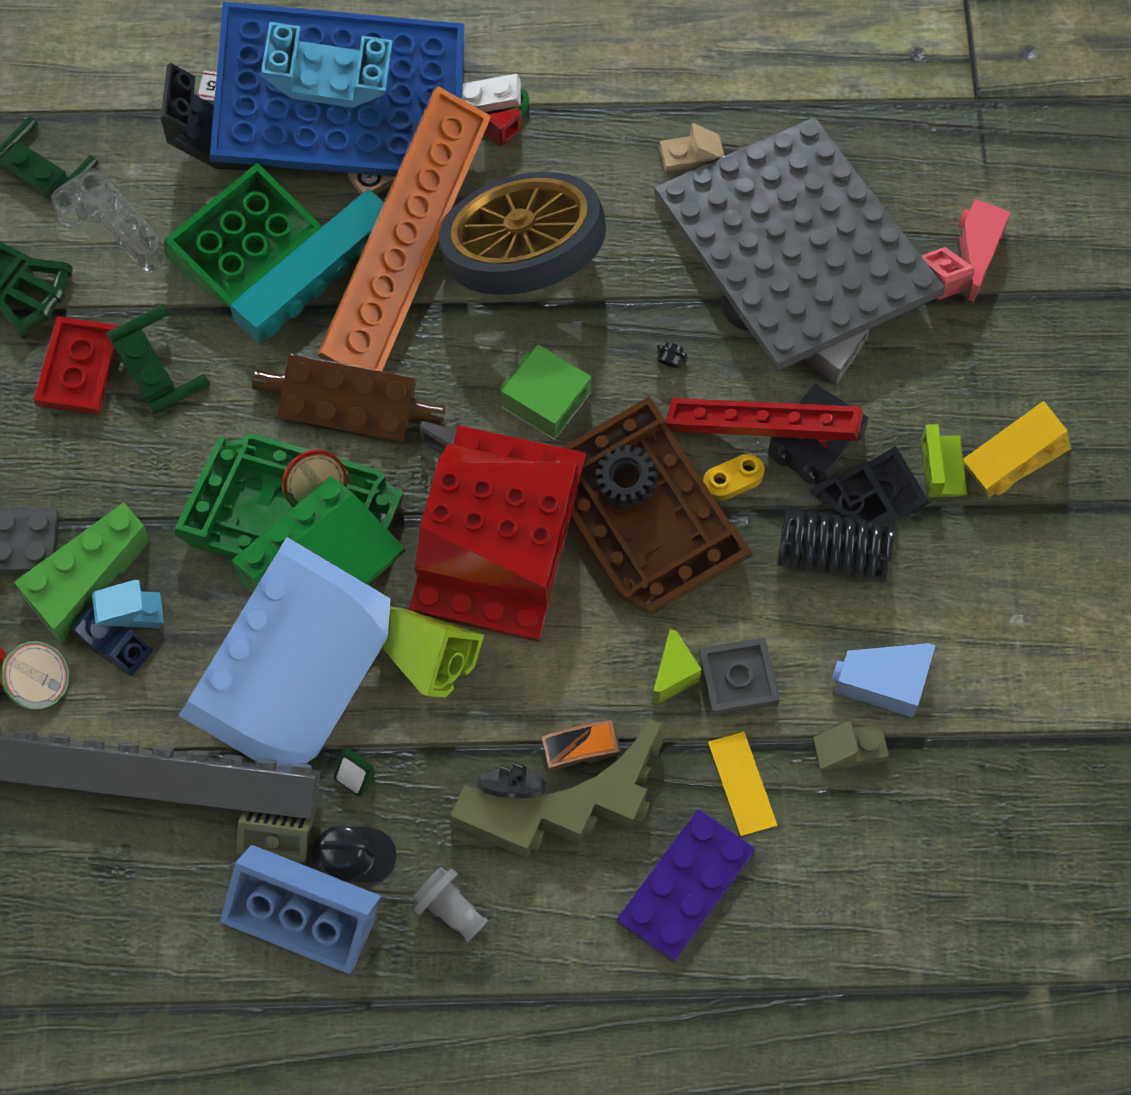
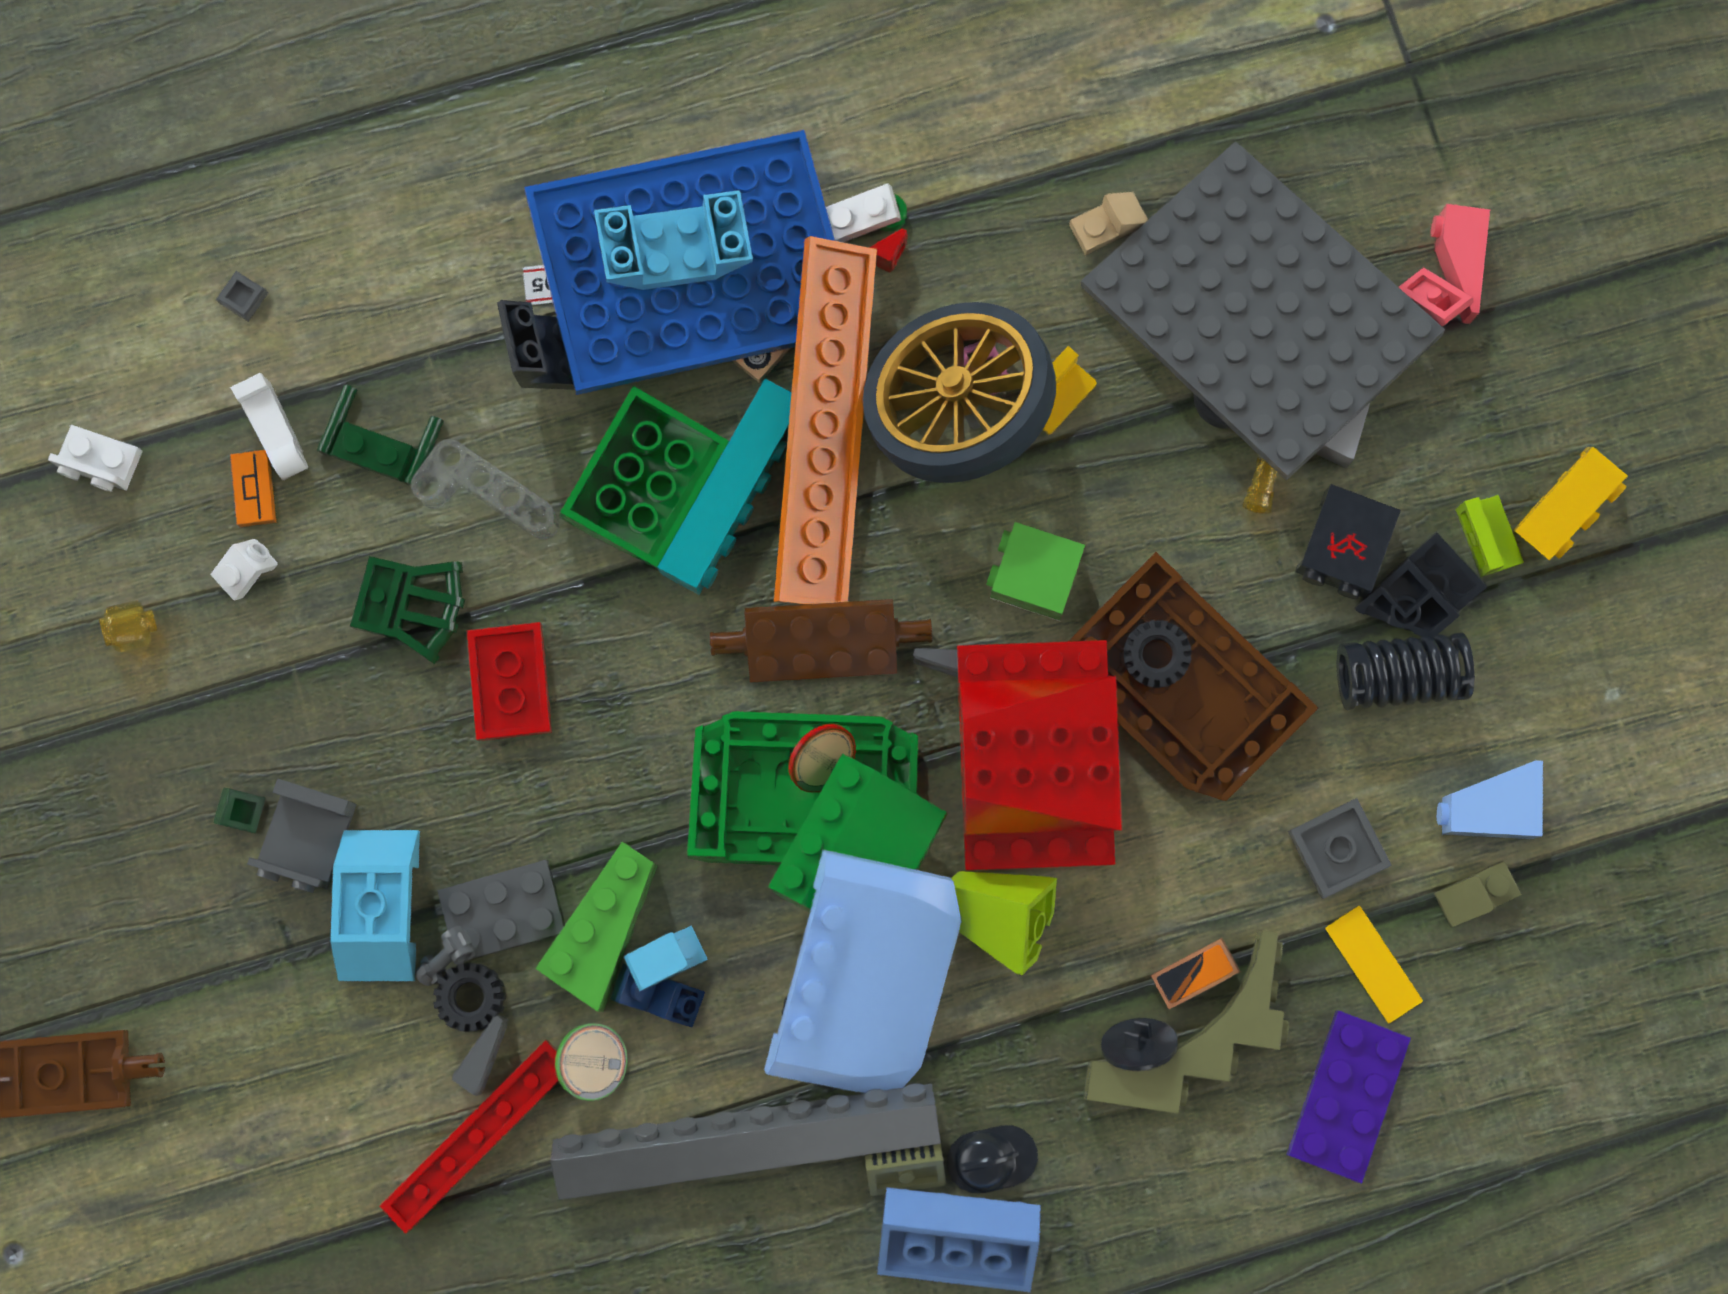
camera: 10 degrees left, 15 degrees up
dark green plate [106,304,210,415] -> none
slope [334,748,375,797] -> none
light grey piece [412,867,488,943] -> none
lime slope [652,629,702,704] -> none
black plate [657,342,688,369] -> none
red plate [666,398,863,441] -> none
yellow plate [703,454,765,502] -> none
none -> yellow panel [1043,346,1097,435]
none -> clear yellow pin [1242,457,1277,514]

